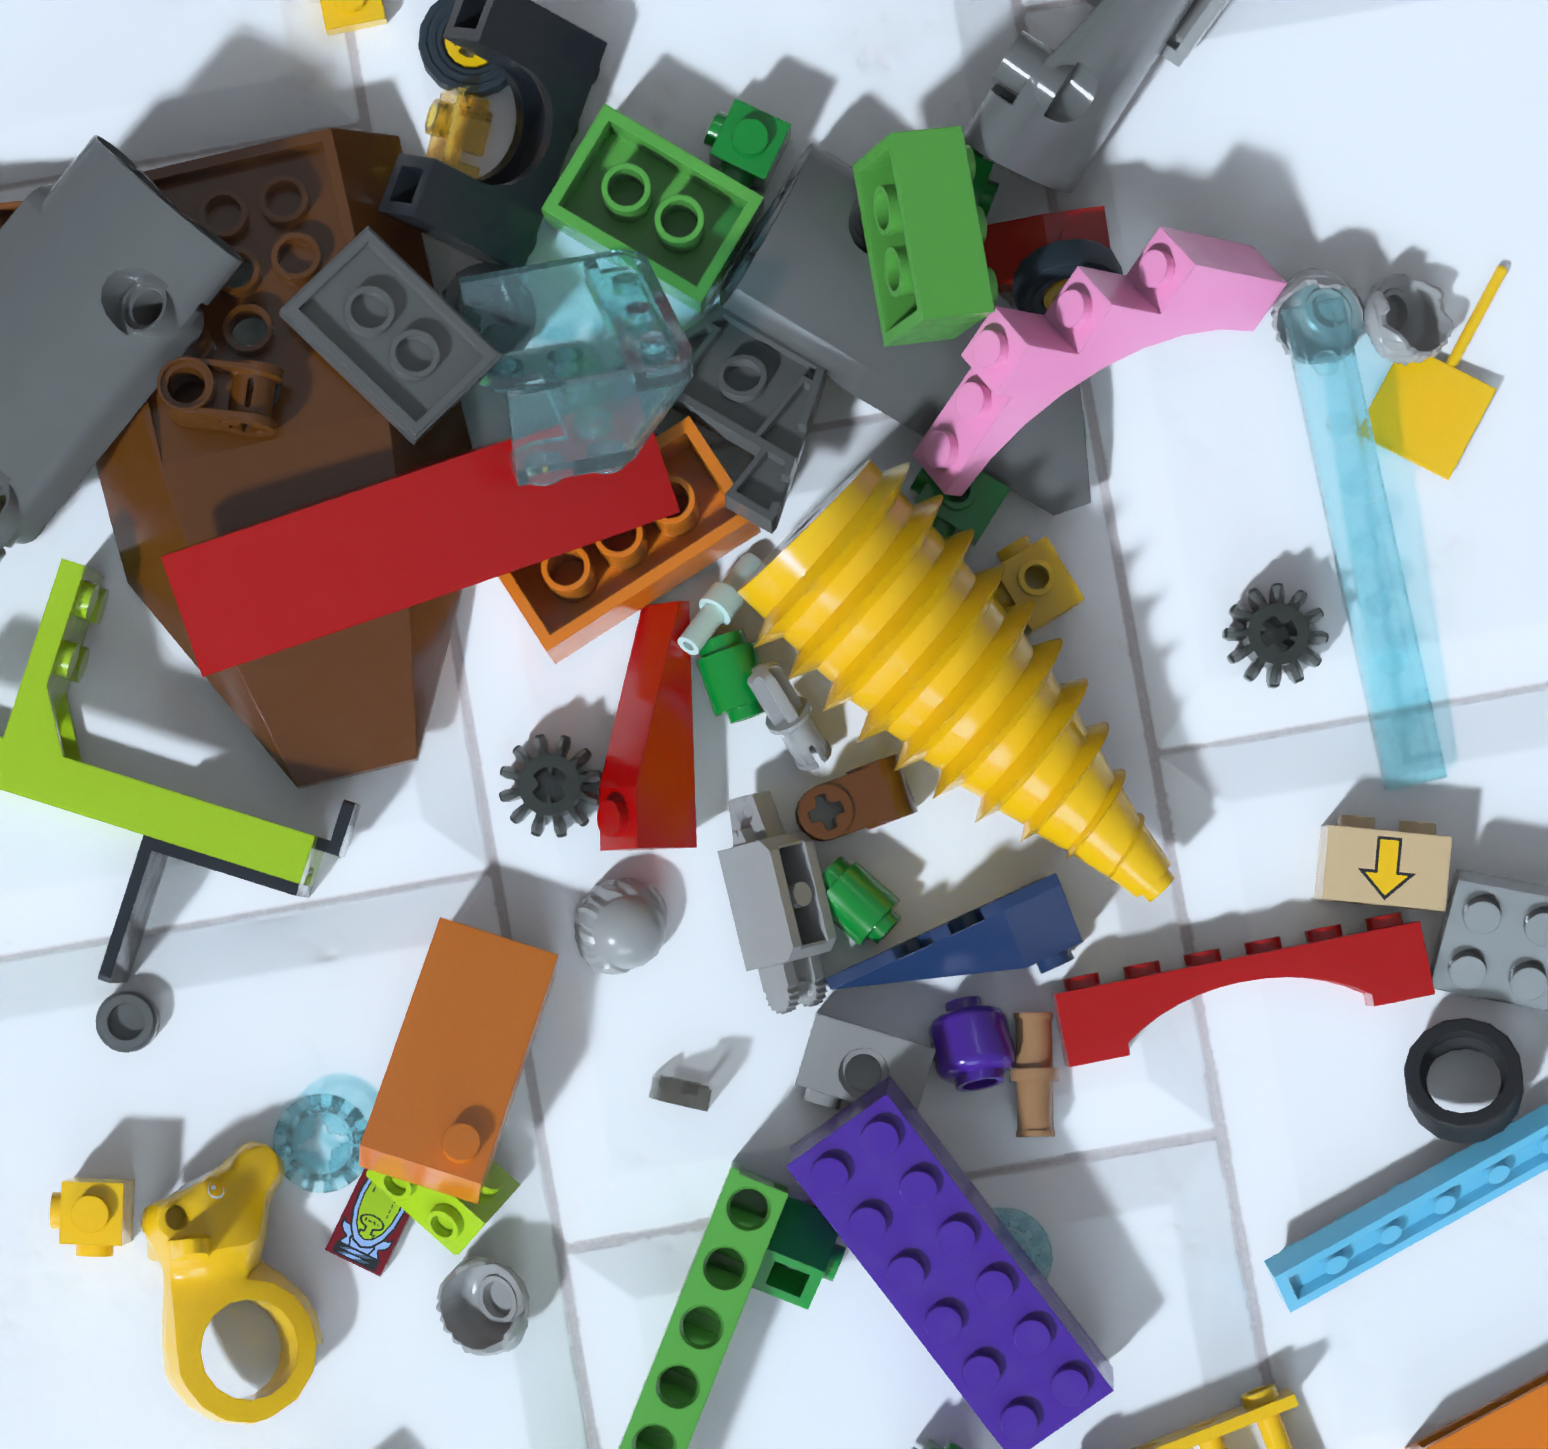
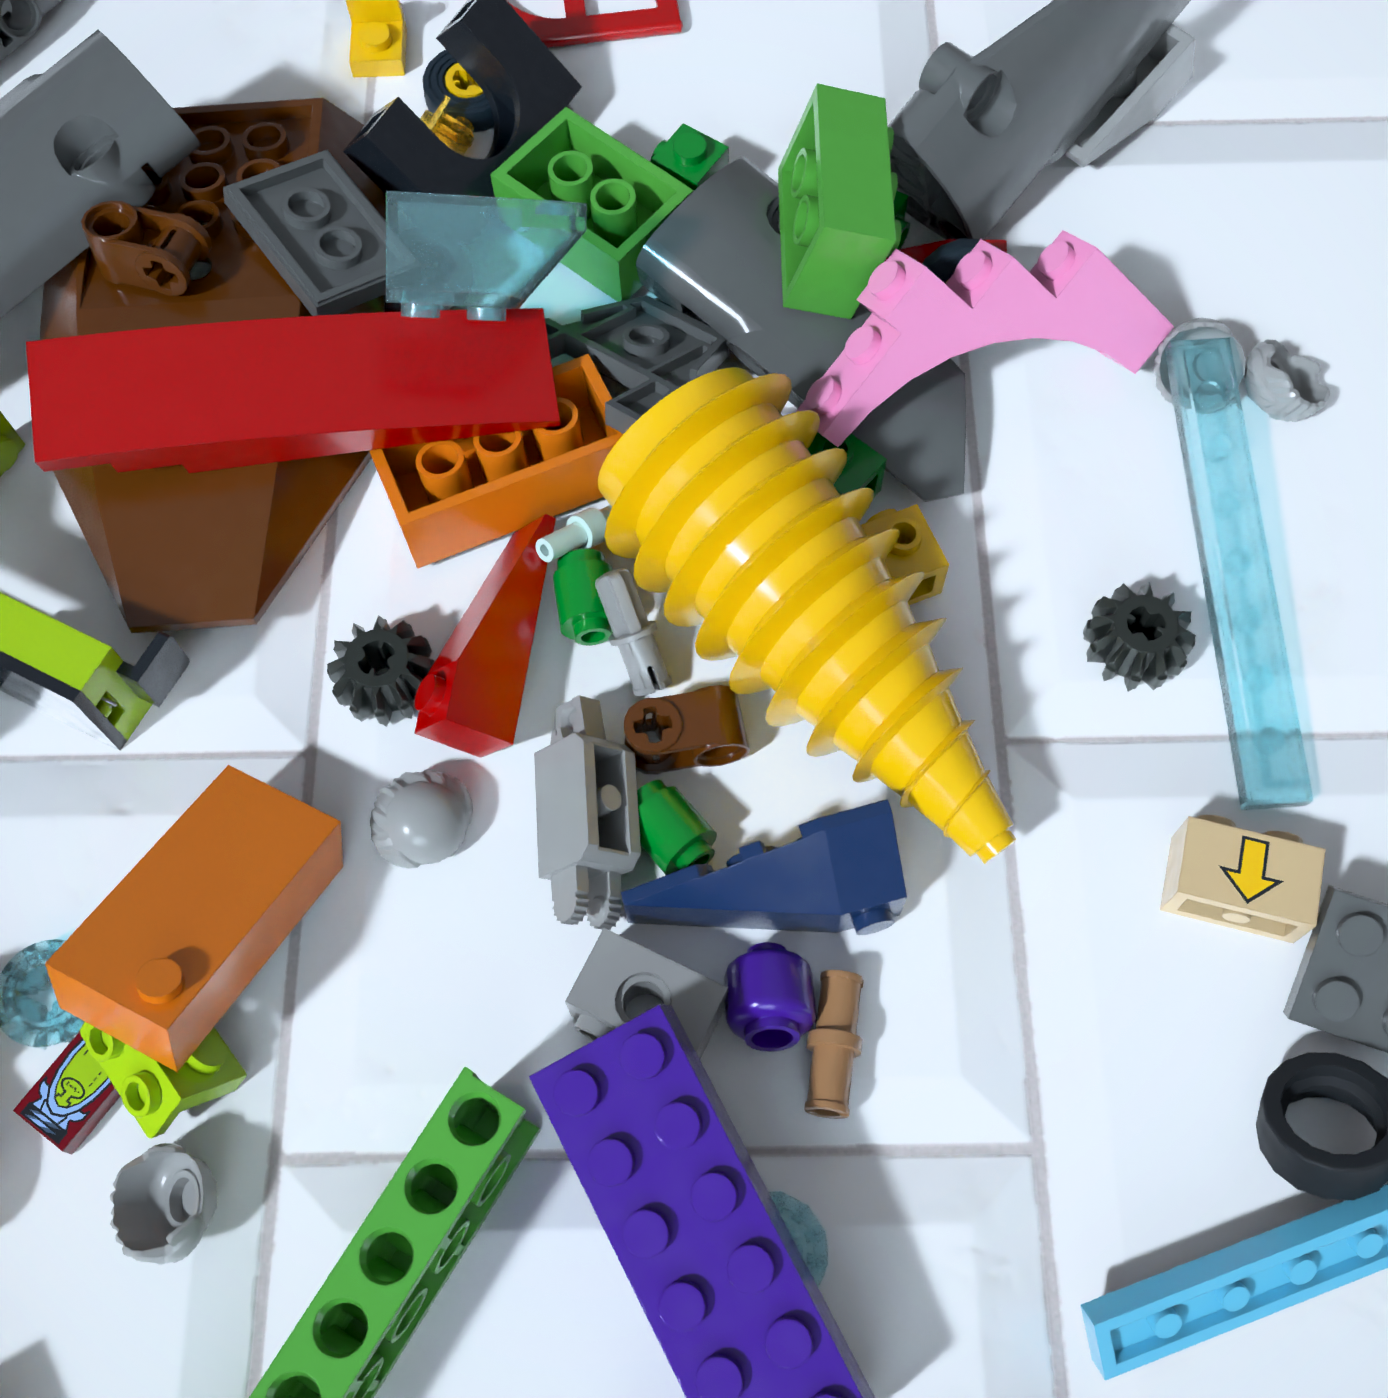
camera: 15 degrees right, 20 degrees down
clear smoke tile [648,1074,713,1112] -> none
green brick [752,1197,846,1310] -> none
red arch [1051,912,1435,1067] -> none
yellow piece [1356,265,1507,481] -> none

